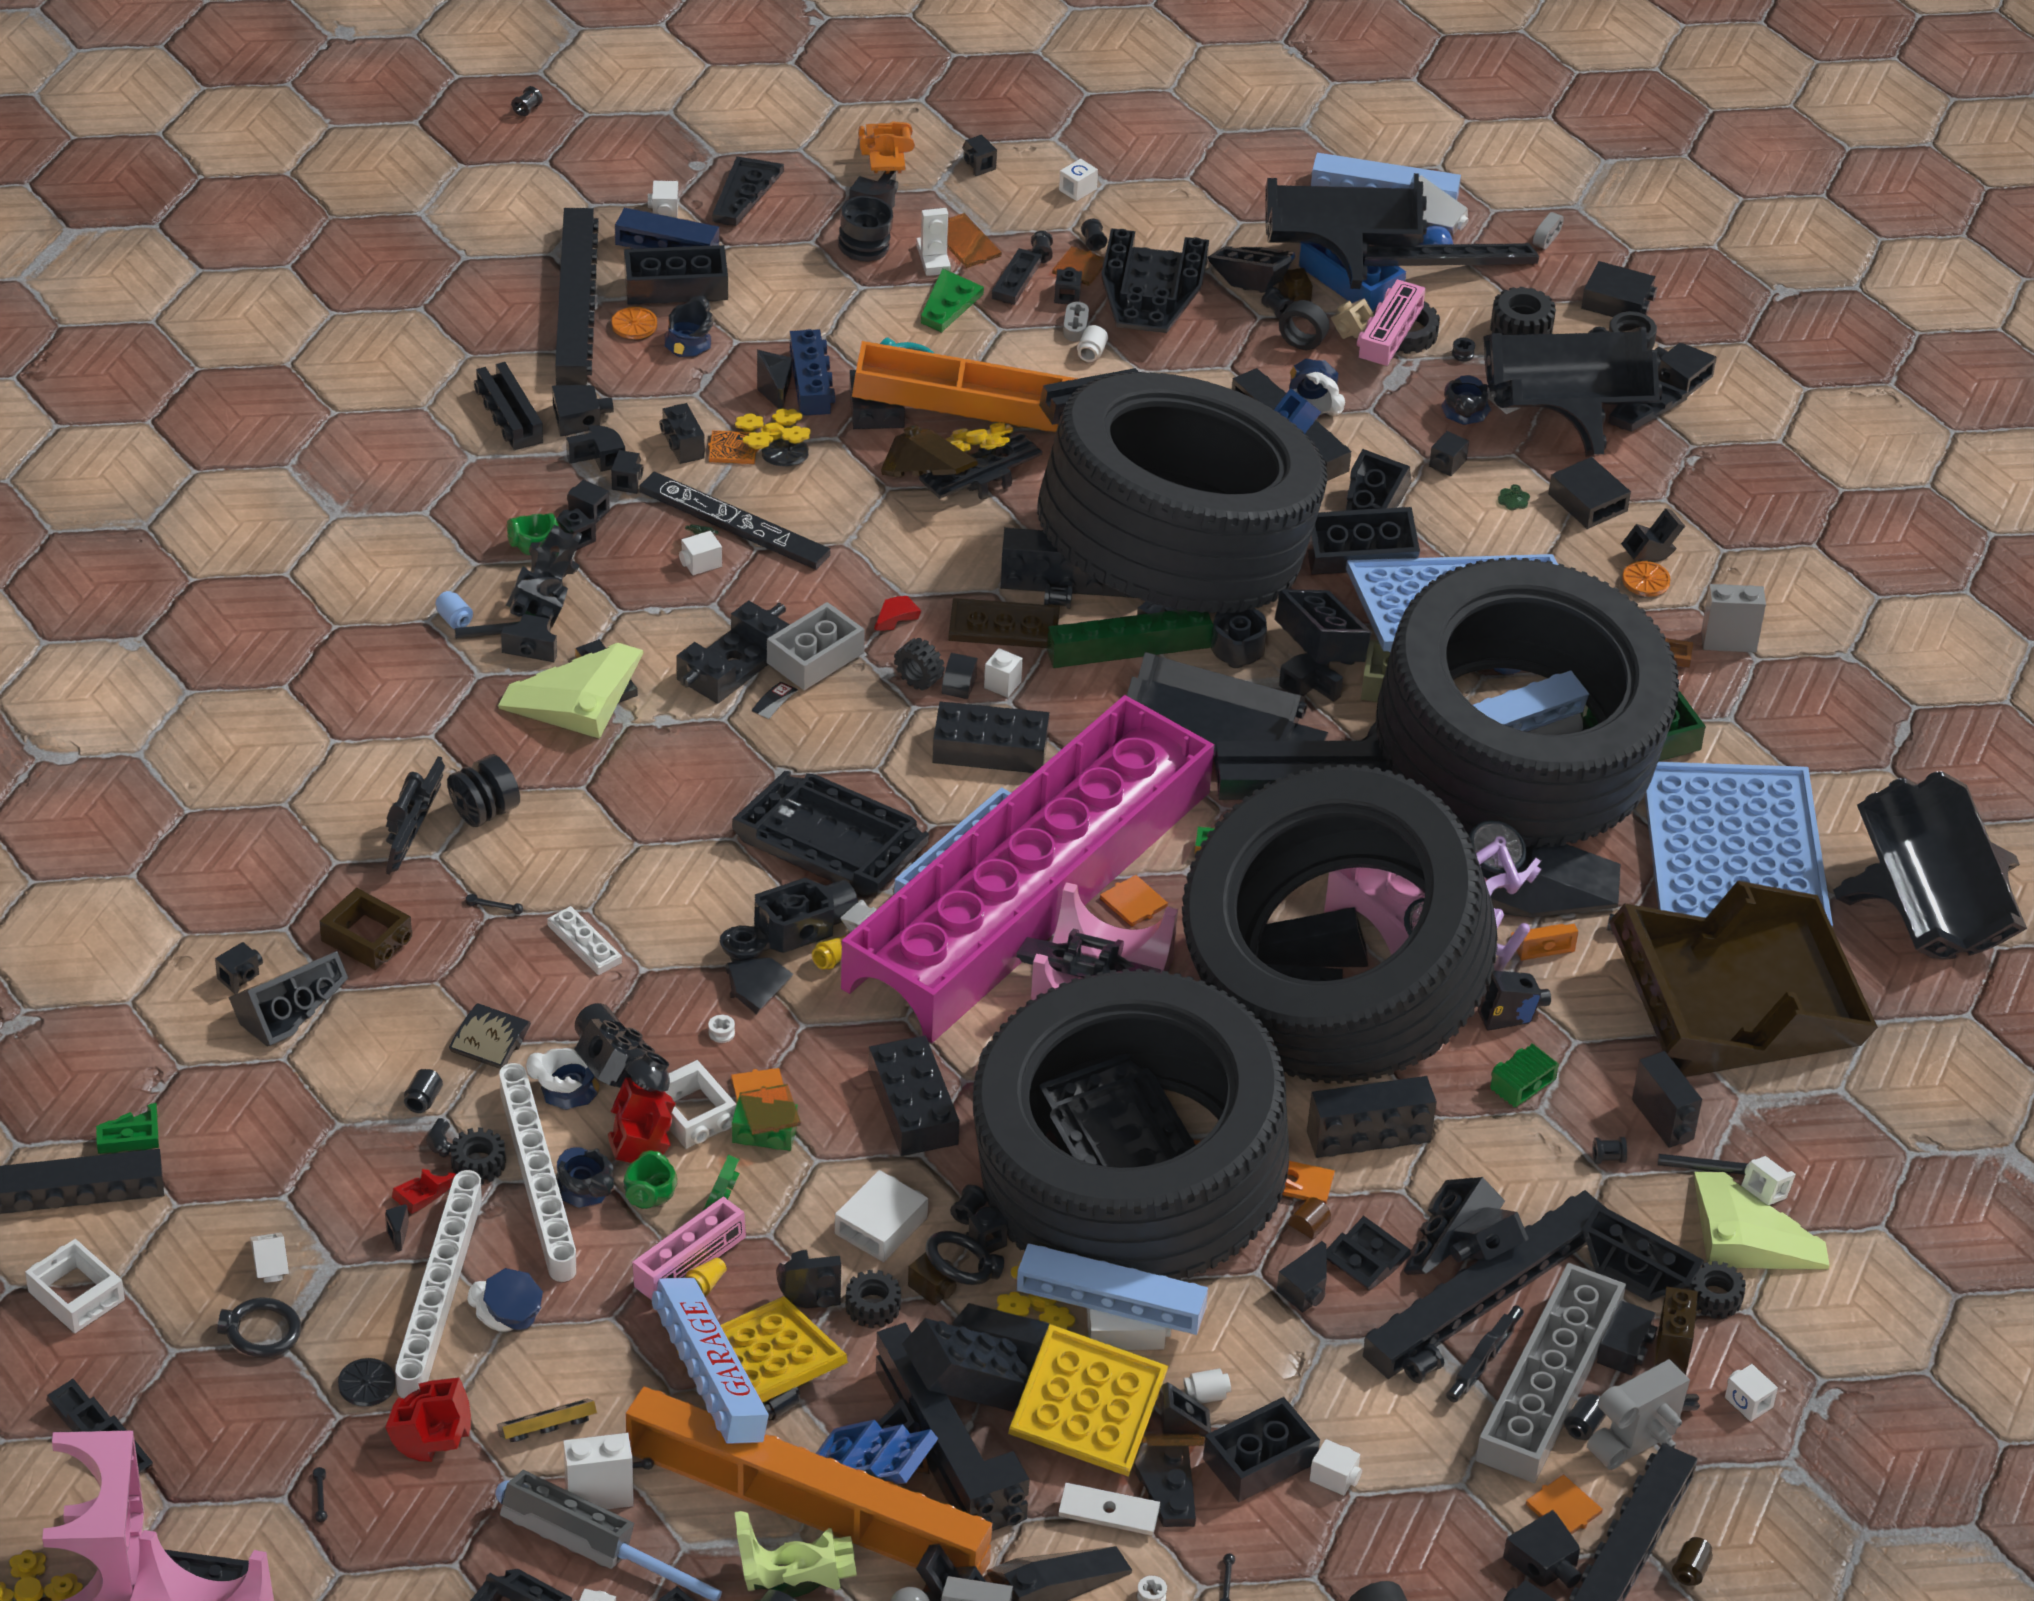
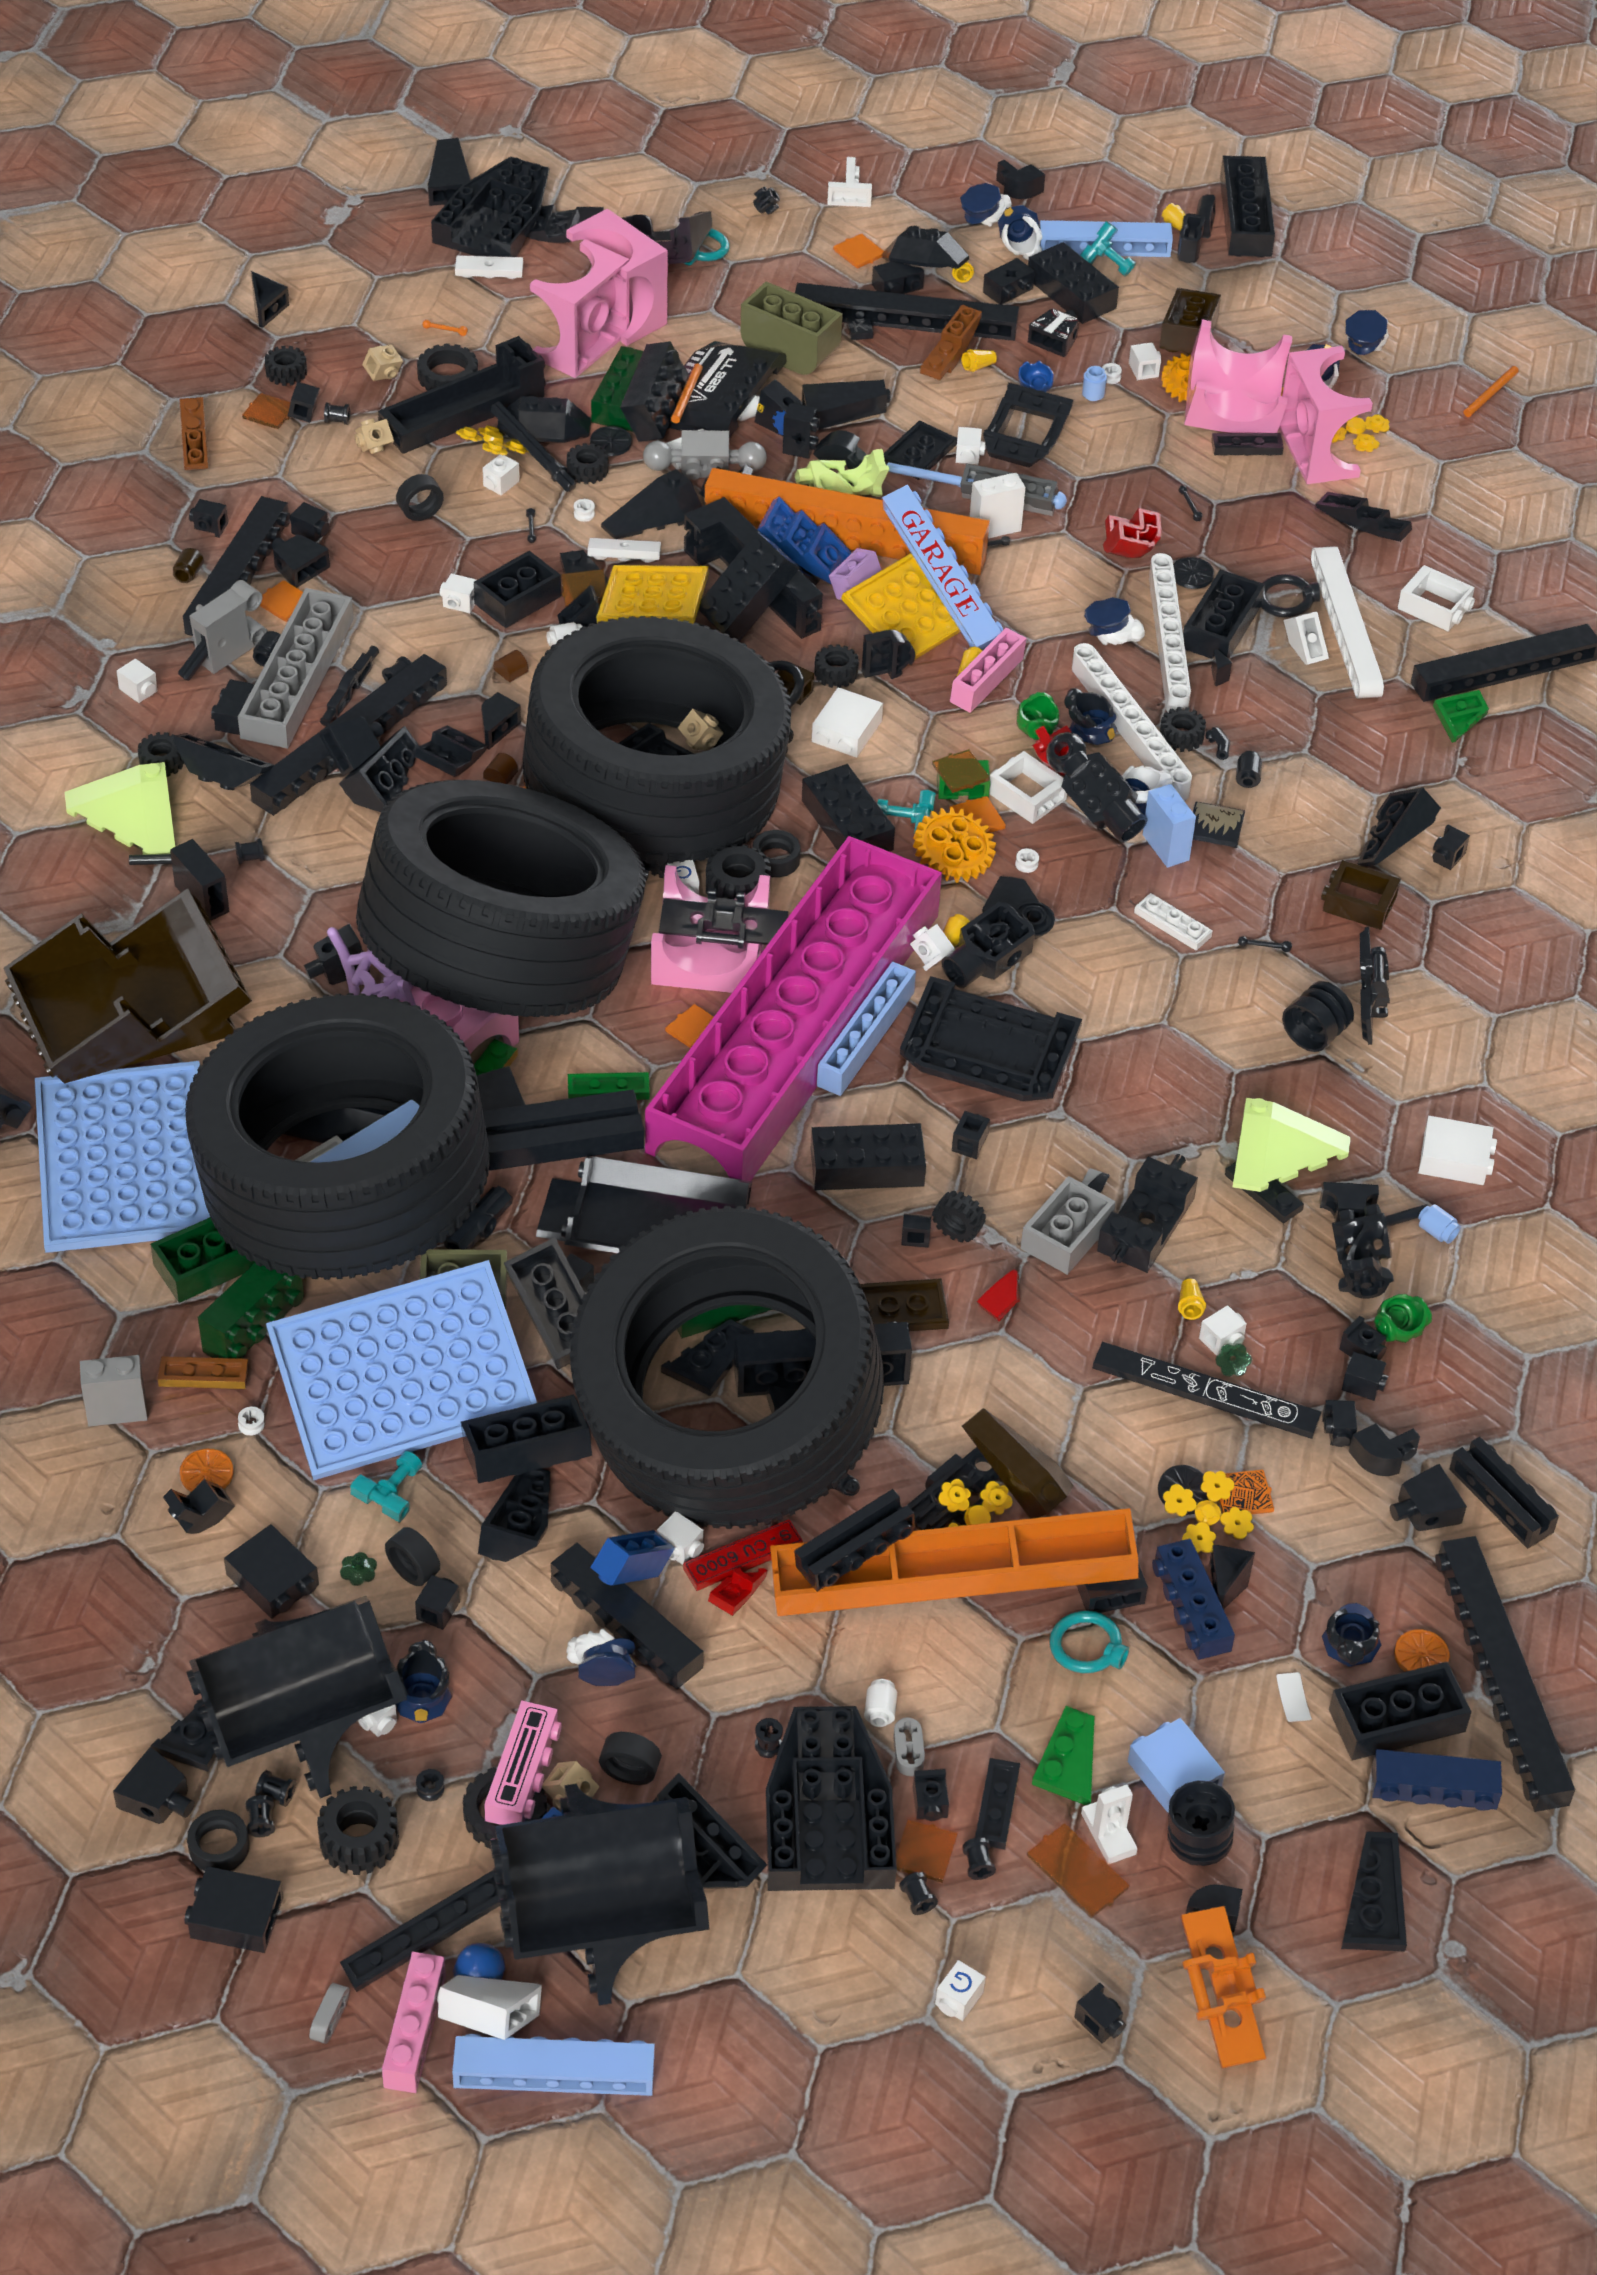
camera: 170 degrees right, 5 degrees up
red slope [392,1169,456,1214] -> none
pearl gold plate [497,1398,597,1442] -> none
white brick [648,181,678,218] -> none
black brick [659,403,705,464] -> none
green wing [703,1154,740,1211] -> none
white brick [984,648,1023,698] -> none
green brick [1490,1043,1559,1108] -> none
dark brown window [1654,1287,1698,1375] -> none
white brick [1741,1156,1796,1205] -> none
none -> teal bar [350,1451,422,1522]
none -> bright pink brick [382,1952,446,2093]
none -> black tyre [385,1527,440,1586]
none -> reddish brown brick [494,650,528,683]
none -> black bush [755,1718,783,1758]
none -> lavender brick [829,548,881,600]
none -> teal bar [877,790,936,834]
none -> light orange gear [913,807,996,883]
none -> black brick [952,1111,990,1159]
none -> light blue brick [1127,1718,1225,1813]
none -> light blue brick [1142,784,1196,868]
none -> yellow cone [1178,1279,1206,1320]
none -> black brick [1183,569,1265,659]
none -> white sticker [1276,1672,1312,1722]
none -> white beam [1311,546,1384,699]
none -> white brick [1418,1115,1497,1185]

